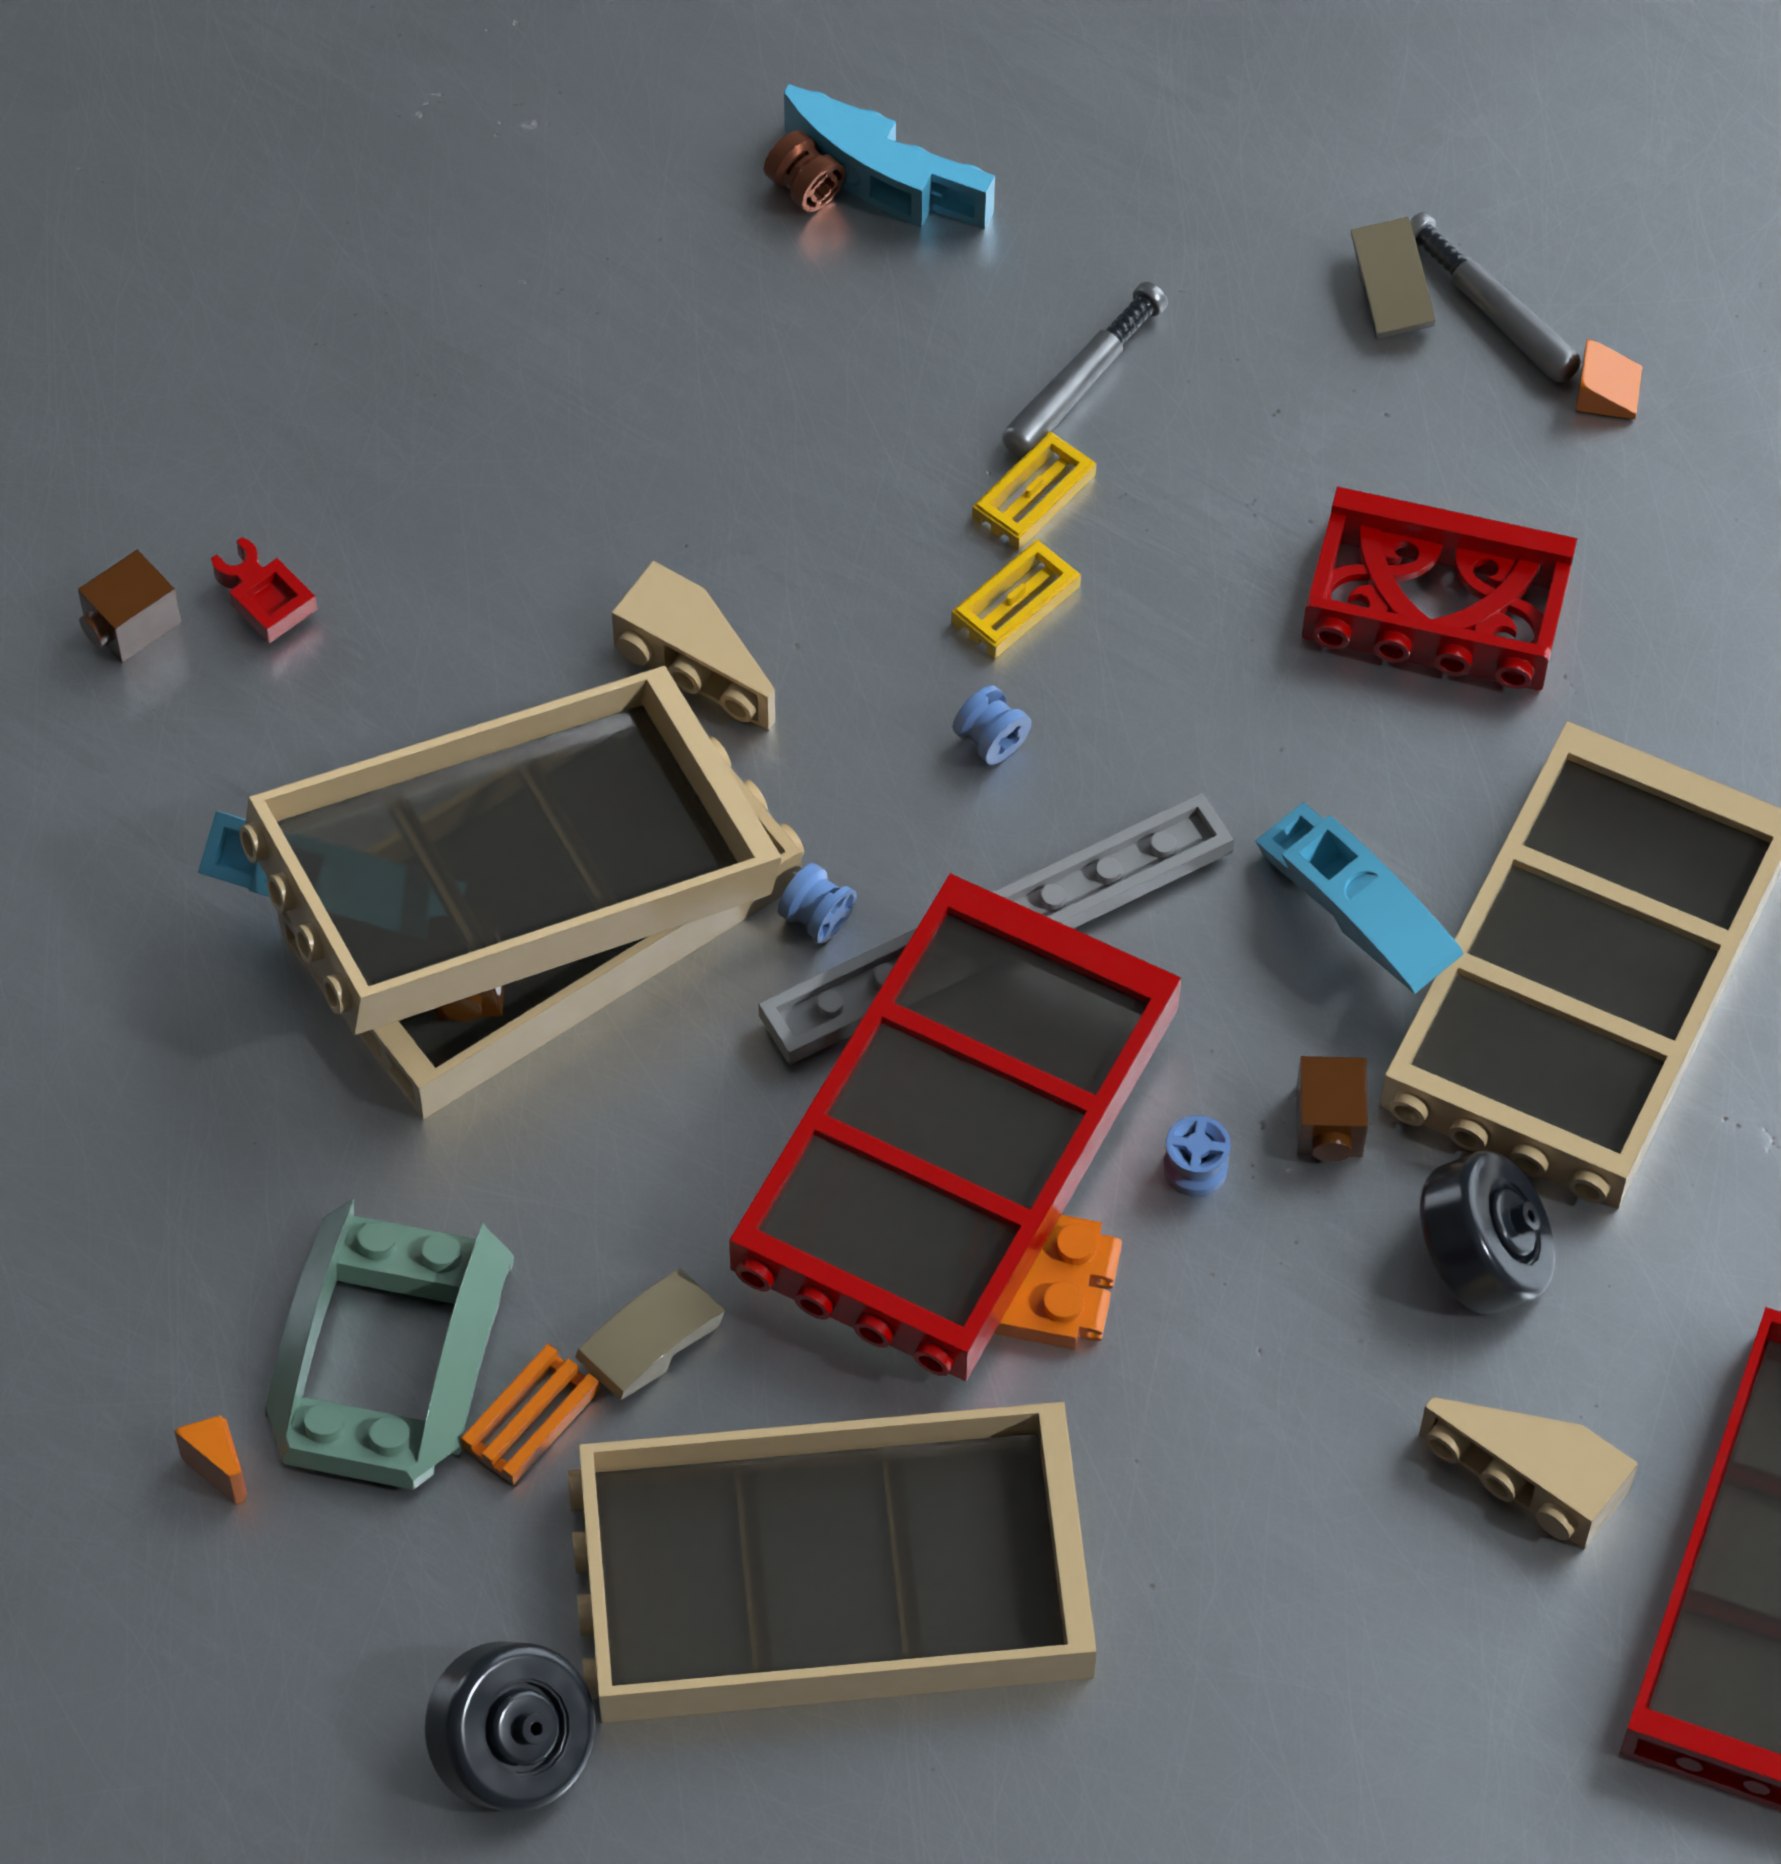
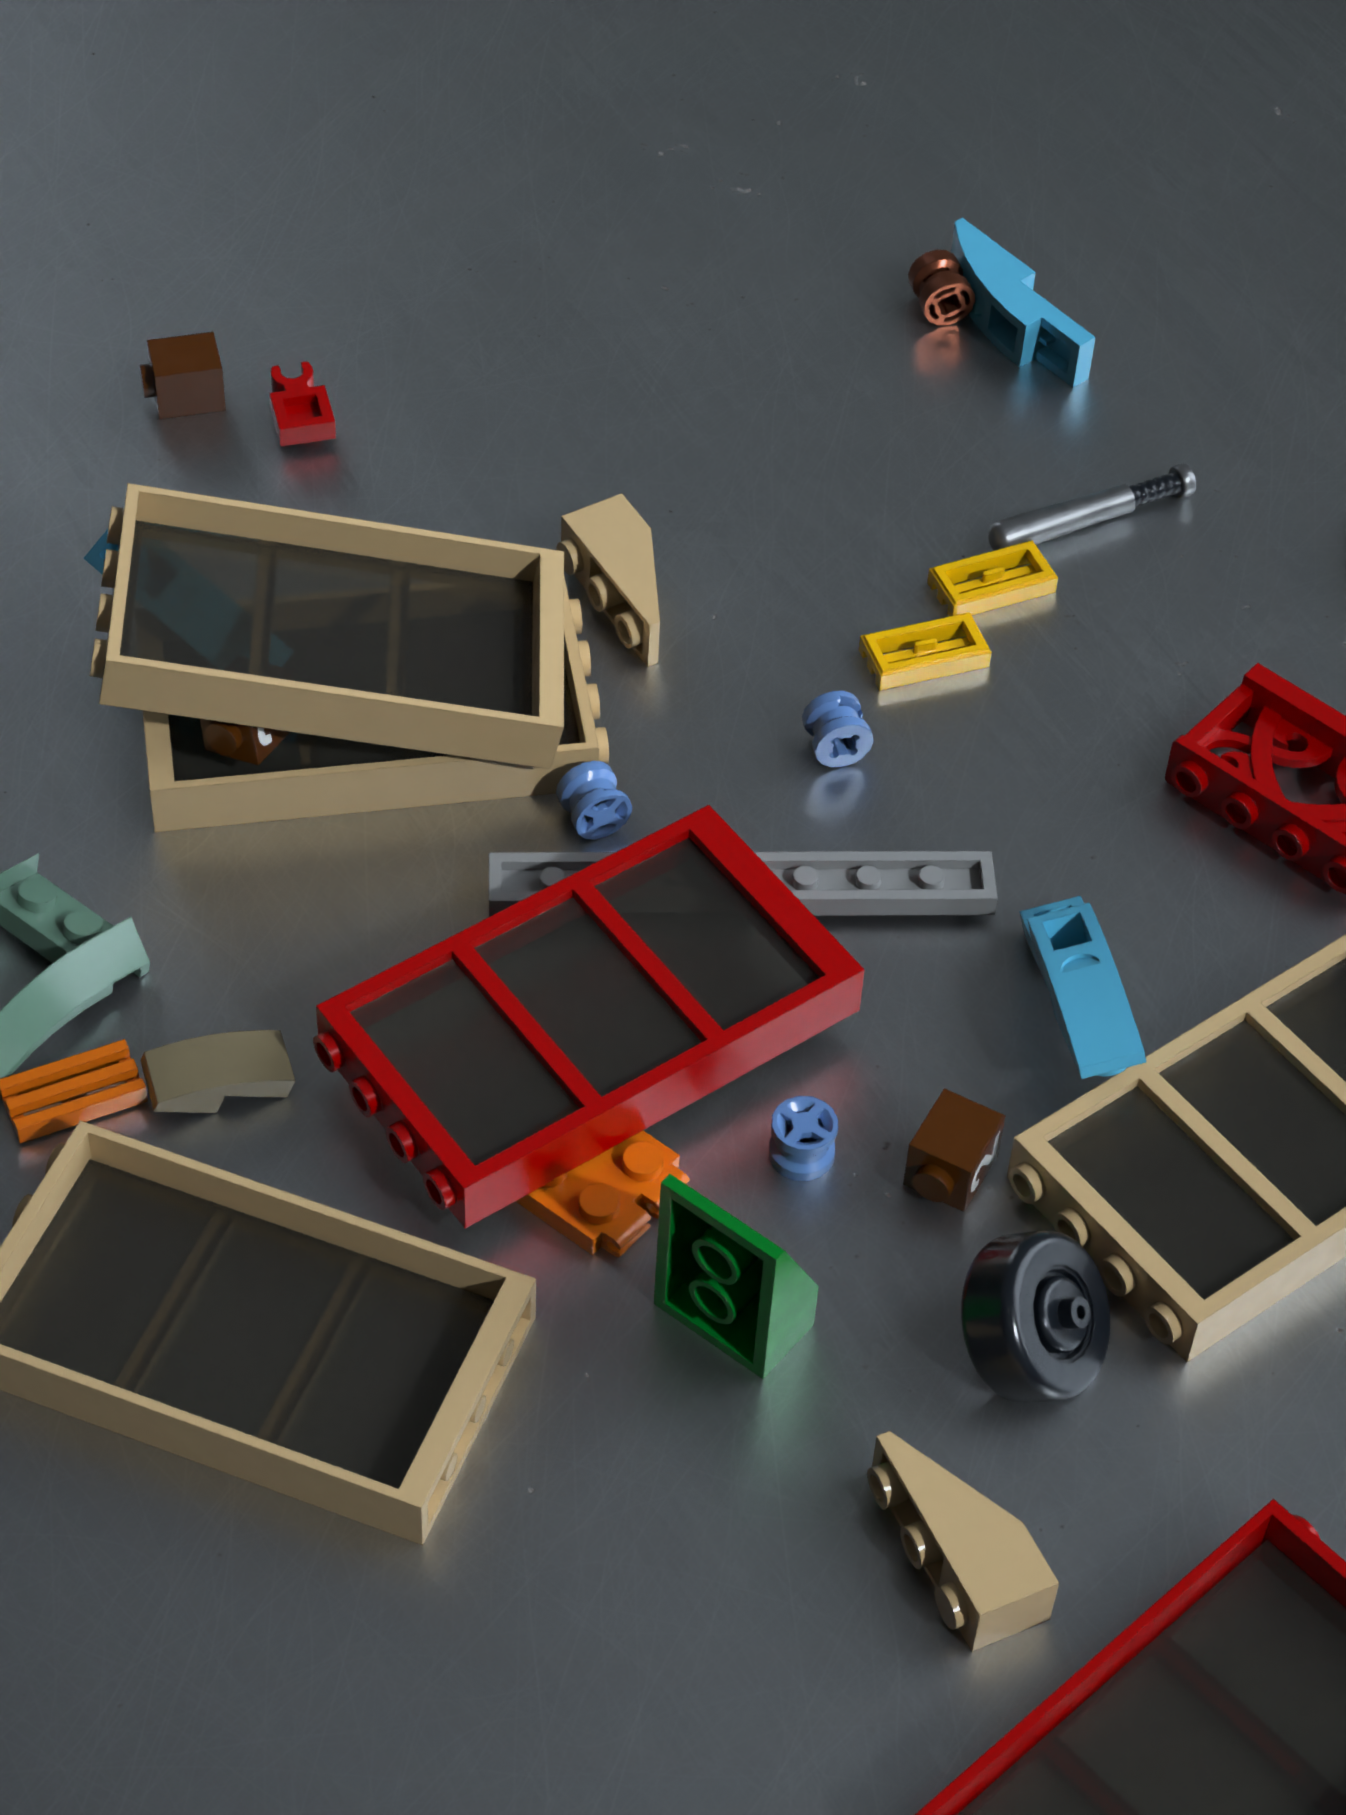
camera: 25 degrees right, 10 degrees down
none -> green slope [653,1174,819,1379]

